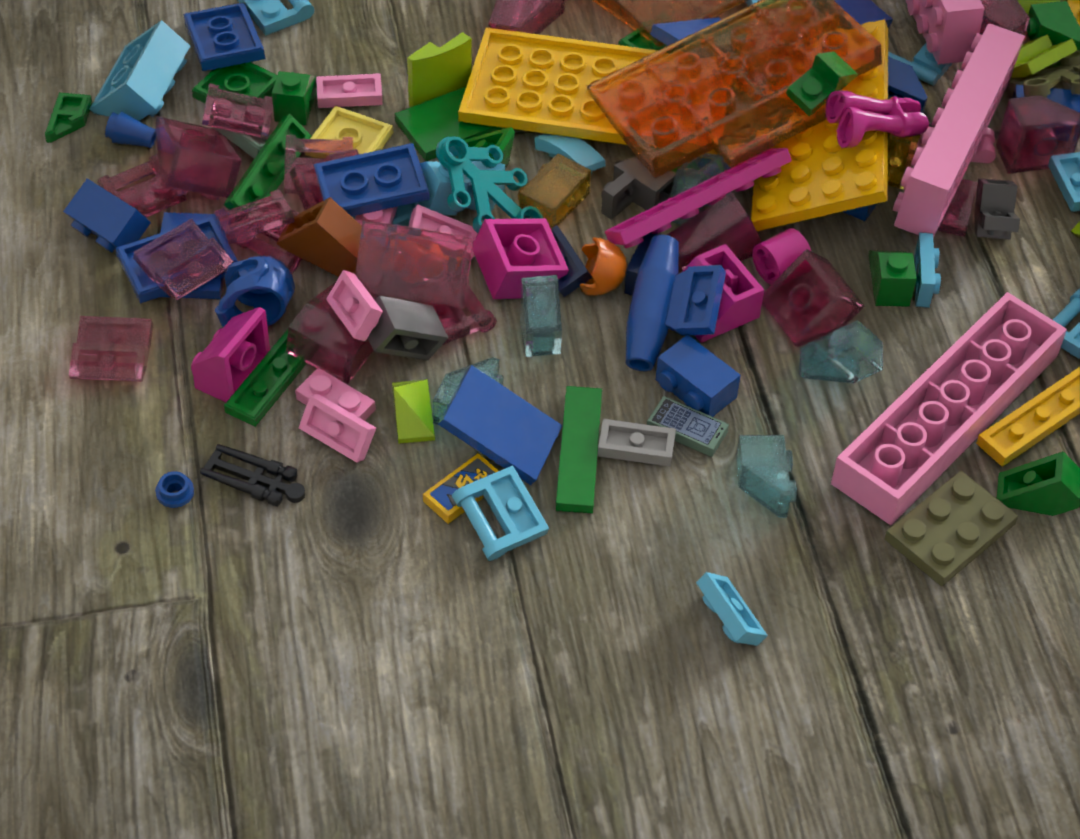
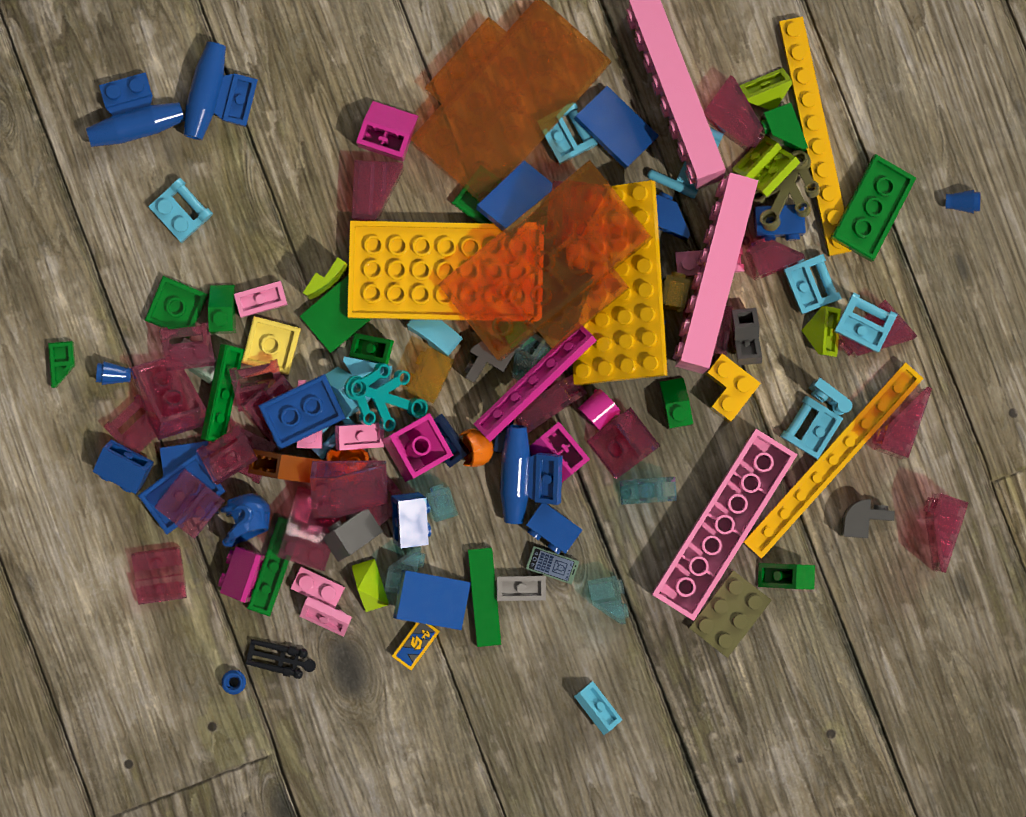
camera: 10 degrees left, 35 degrees up
medium azure slope [89,20,190,121] -> none
blue tile [183,3,265,71] -> none
bright pink plate [326,270,383,341] -> none
medium azure plate [452,465,549,561] -> none
green slope [786,51,858,117] -> none
dark pink piece [825,91,929,148] -> none
medium azure plate [914,233,941,308] -> none
none -> brick [391,492,431,549]
none -> yellow brick [705,353,761,423]

